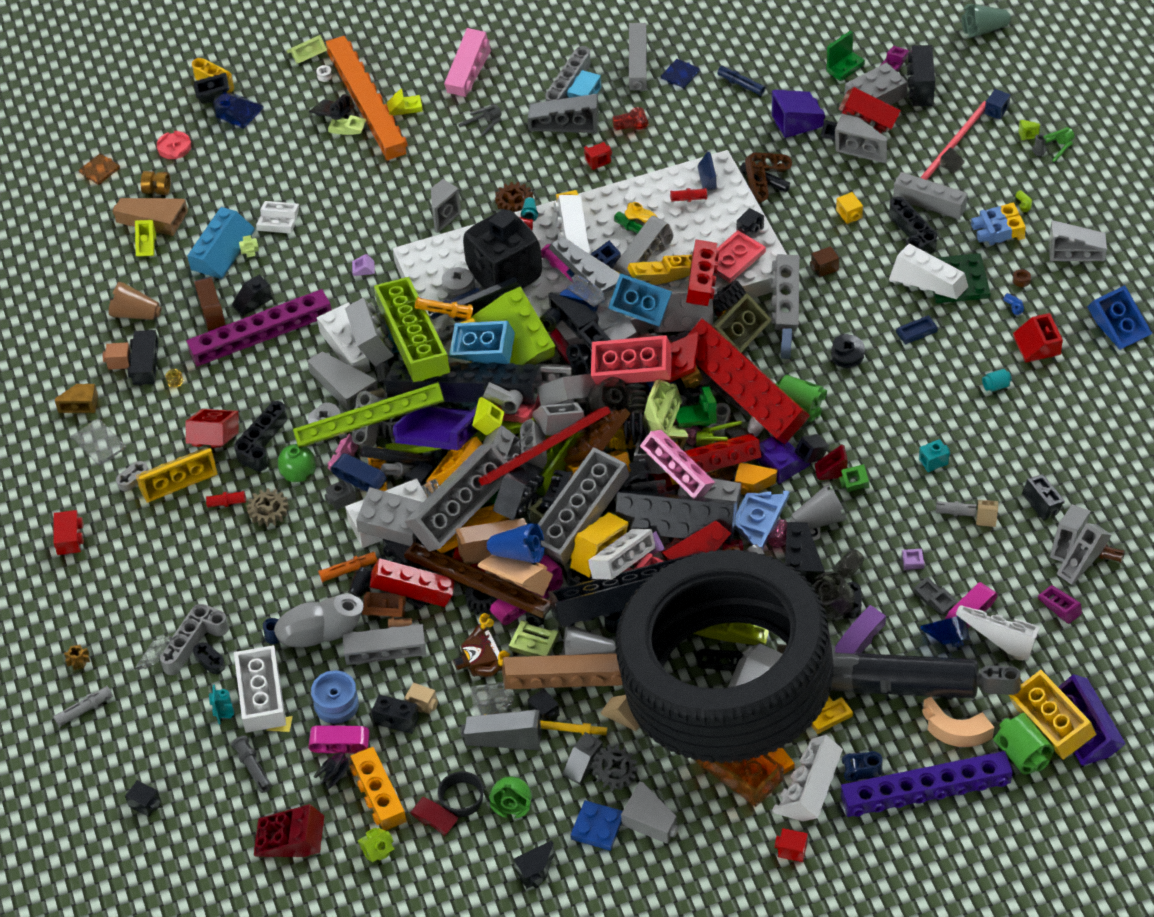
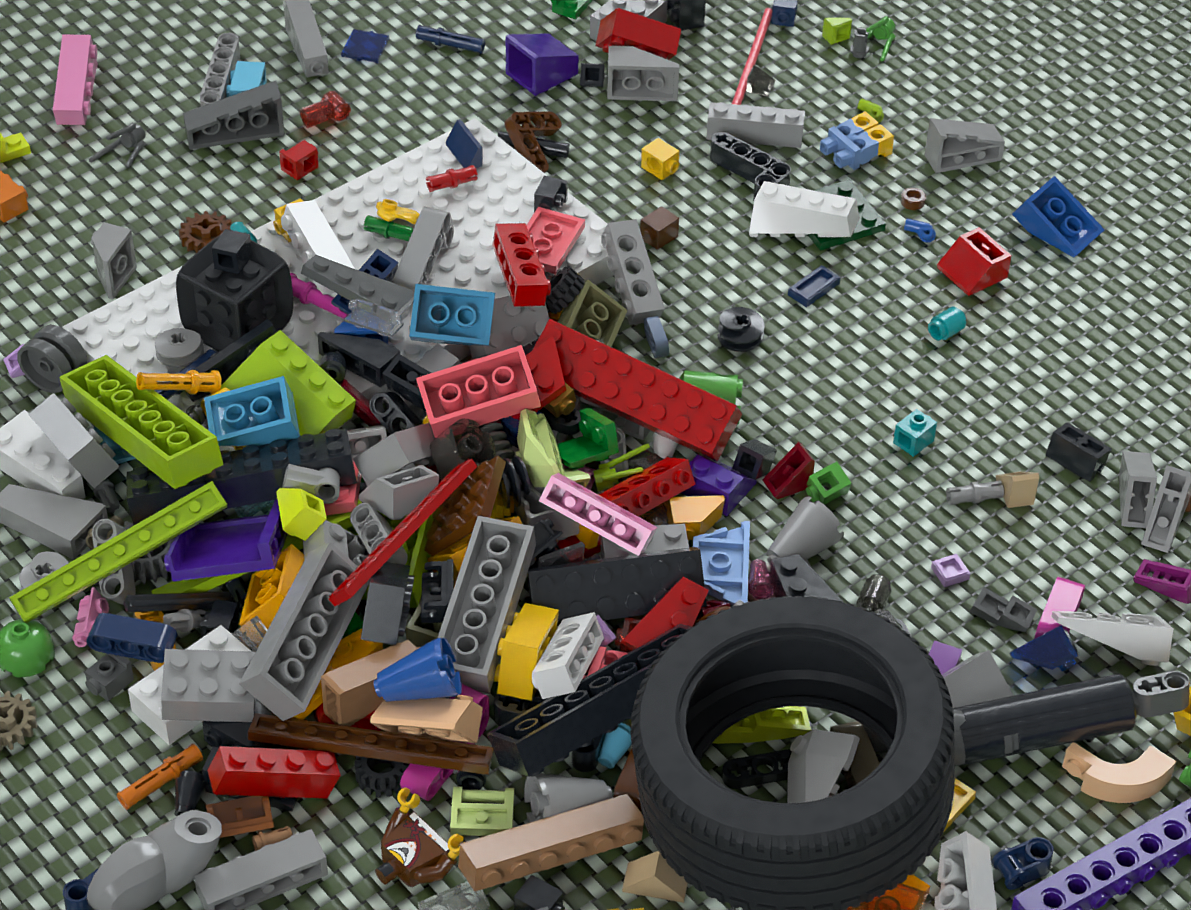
camera: 25 degrees left, 5 degrees down
yellow slope [627,255,692,285] -> none
none -> dark grey wheel [17,324,87,393]
none -> light grey slope [942,650,1013,708]

